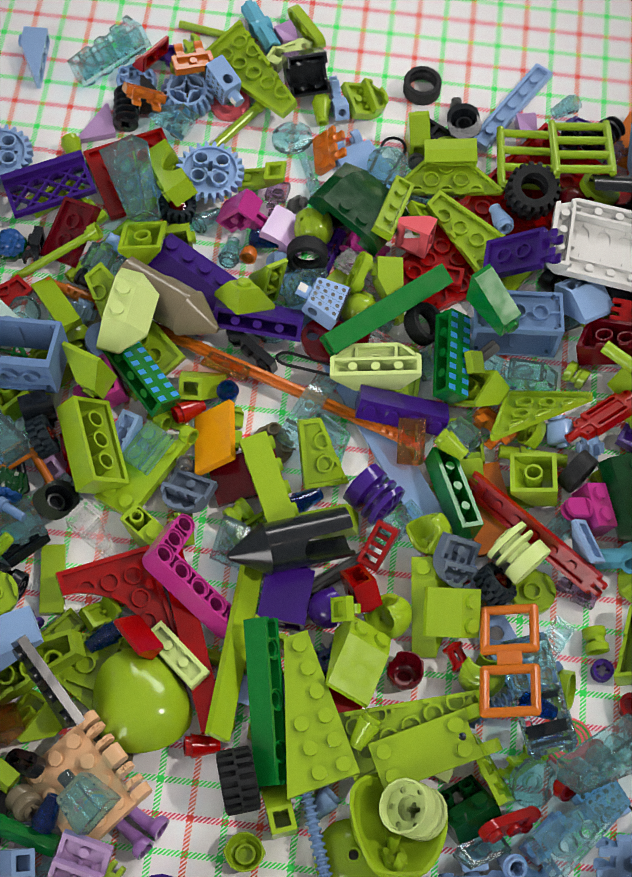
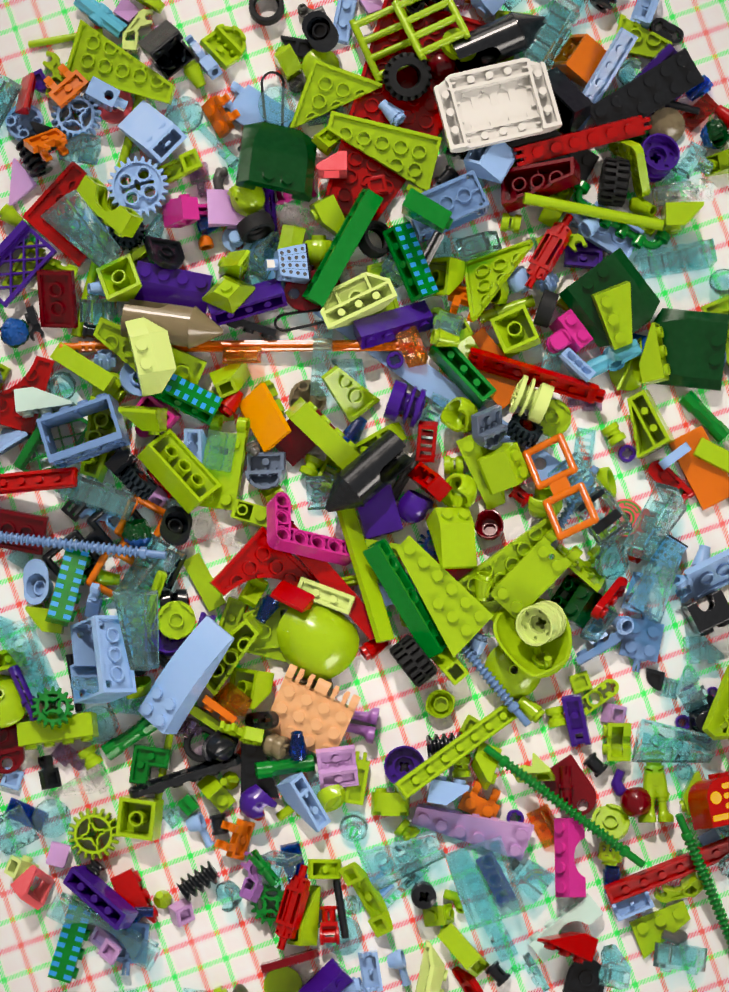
camera: 25 degrees left, 20 degrees up
lime piece [11,222,104,279] -> none
wing [11,635,85,729] -> none
clear light blue torso [56,769,122,835] -> none
clear blue cone [216,380,239,403] -> none
clear light blue cone [218,236,240,269] -> none
lime tile [330,596,361,623] -> none
lime plate [344,251,374,295] -> none
lime tile [371,175,415,242] -> none
lime piece [424,138,478,167] -> none
lime tile [464,350,485,375] -> none
dark purple tile [483,227,564,278] -> none
clear blue cone [519,691,558,721] -> none
none -> light blue slope [117,100,187,165]
none -> black tile [143,236,185,270]
none -> dark purple bush [386,351,404,370]
none -> lime wheel [444,456,464,475]

